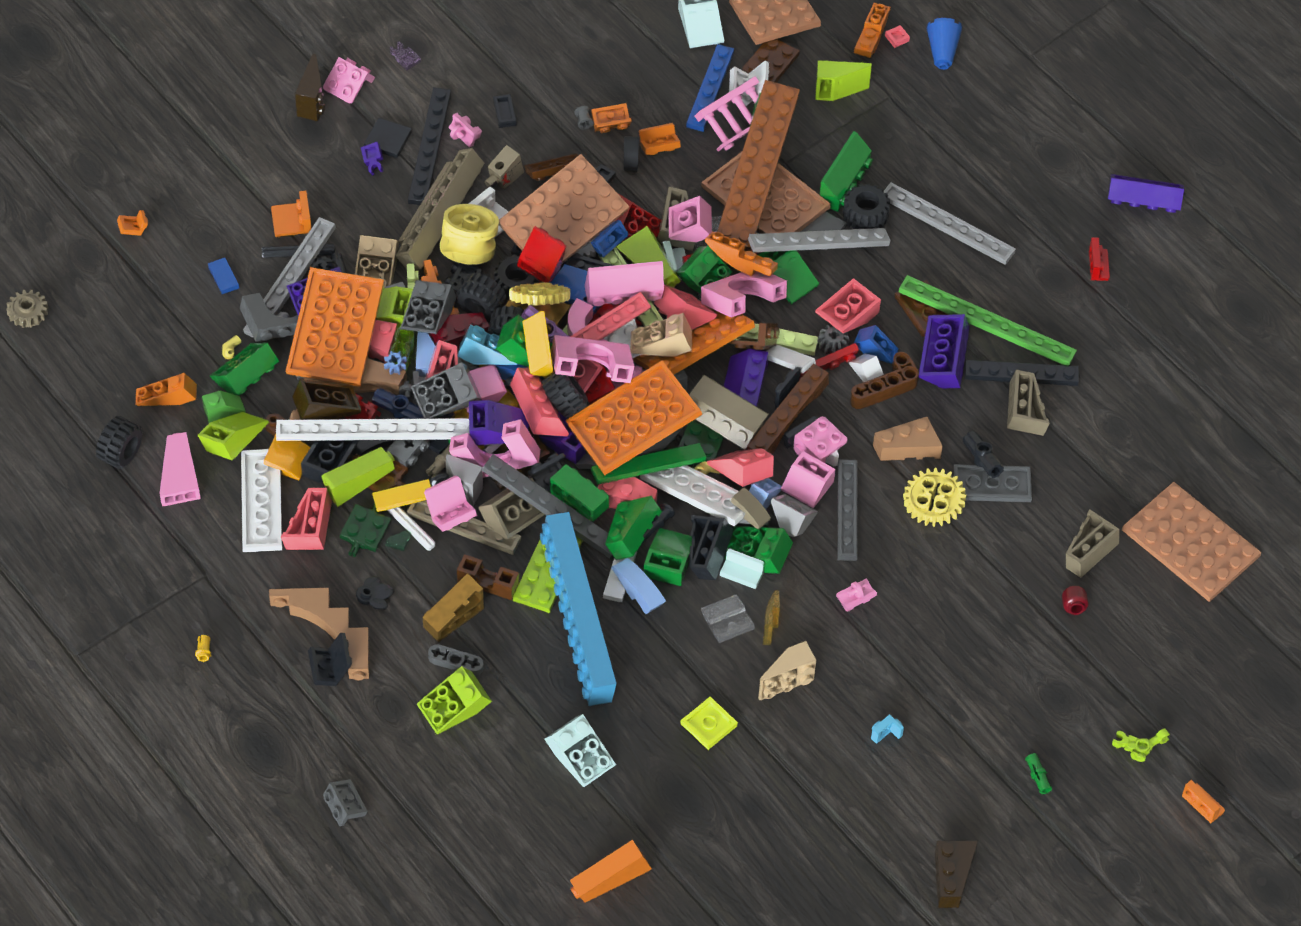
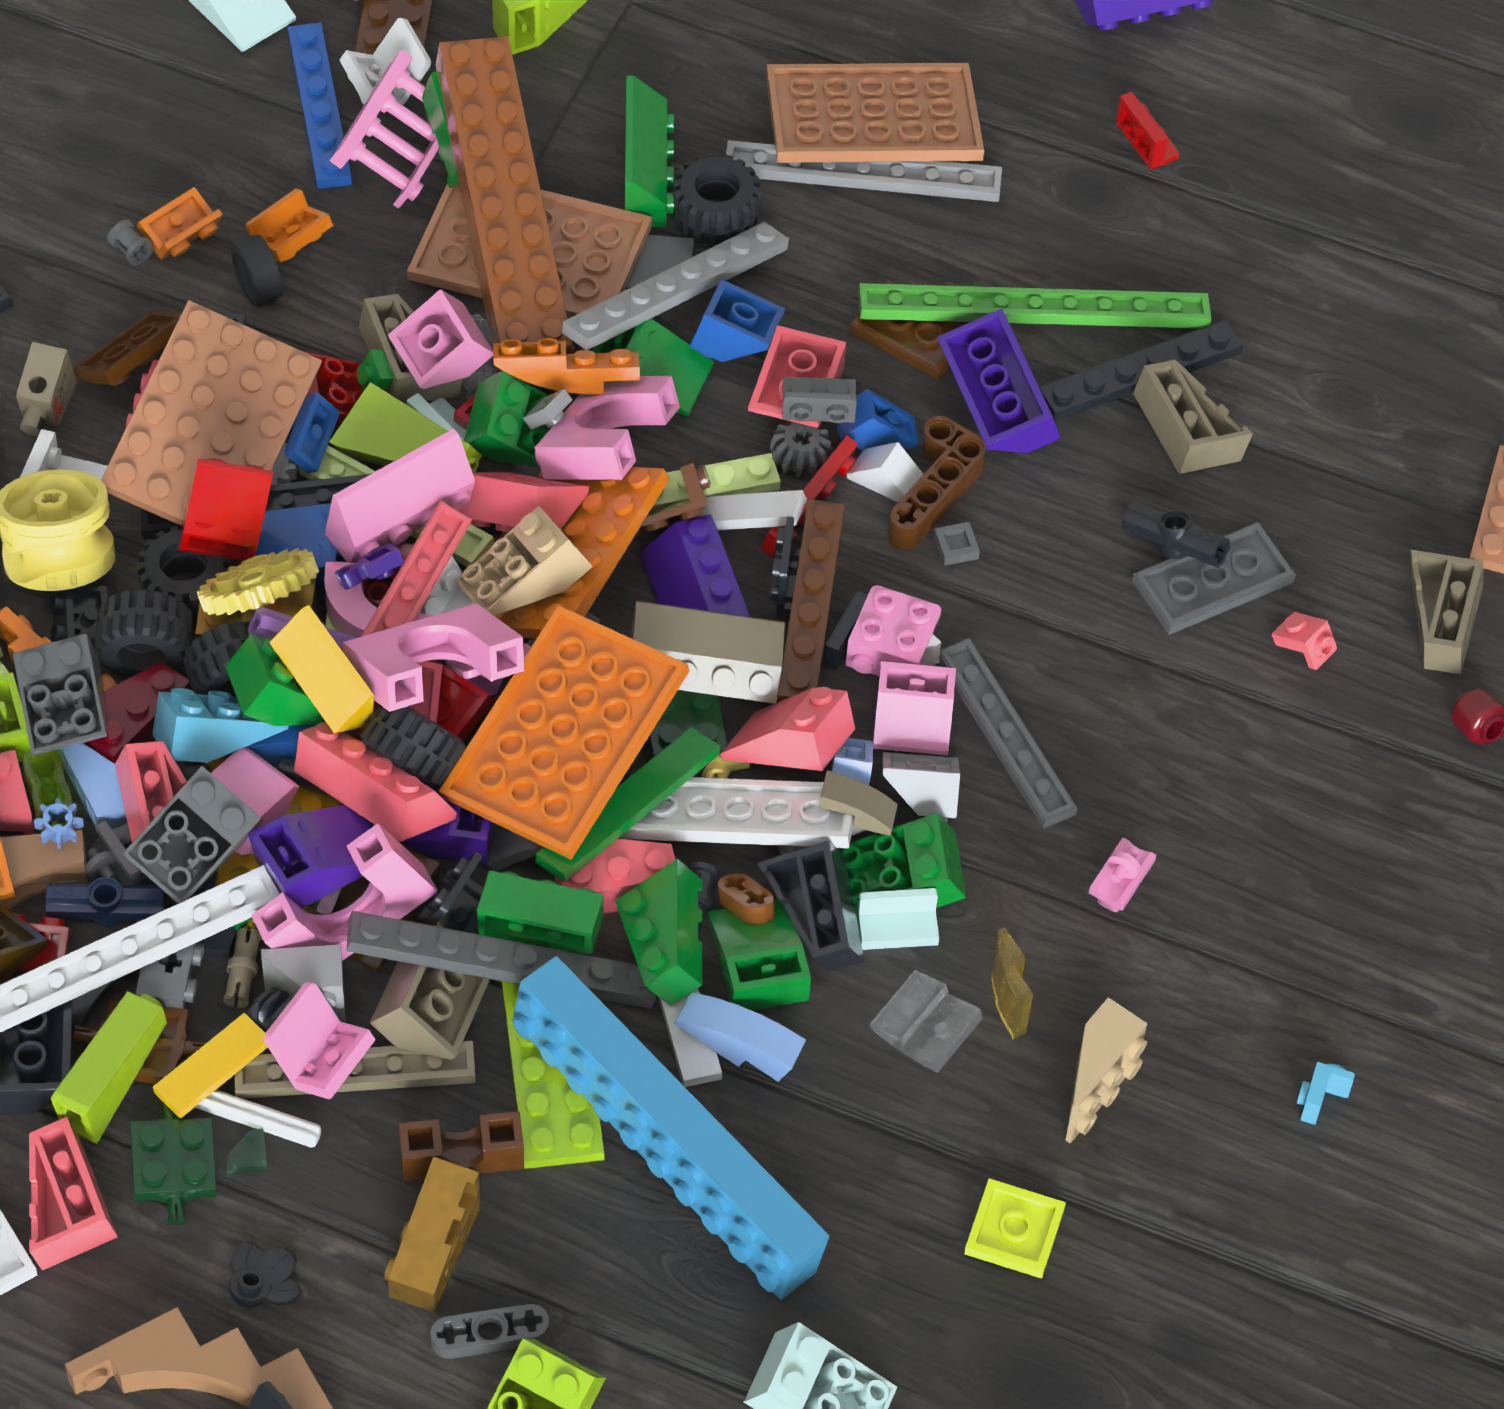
camera: 30 degrees left, 0 degrees up
medium nougat wedge [873,417,942,461] -> none
light yellow gear [903,468,966,527] -> none
none -> dark purple plate [335,543,404,590]
none -> green plate [357,349,394,391]
none -> light grey plate [523,389,572,430]
none -> blue slope [690,279,785,362]
none -> dark orange beam [718,873,775,924]
none -> nougat plate [766,63,984,163]
none -> dark grey bracket [782,377,857,423]
none -> dark grey plate [933,522,980,566]
none -> coral bracket [1272,612,1337,670]

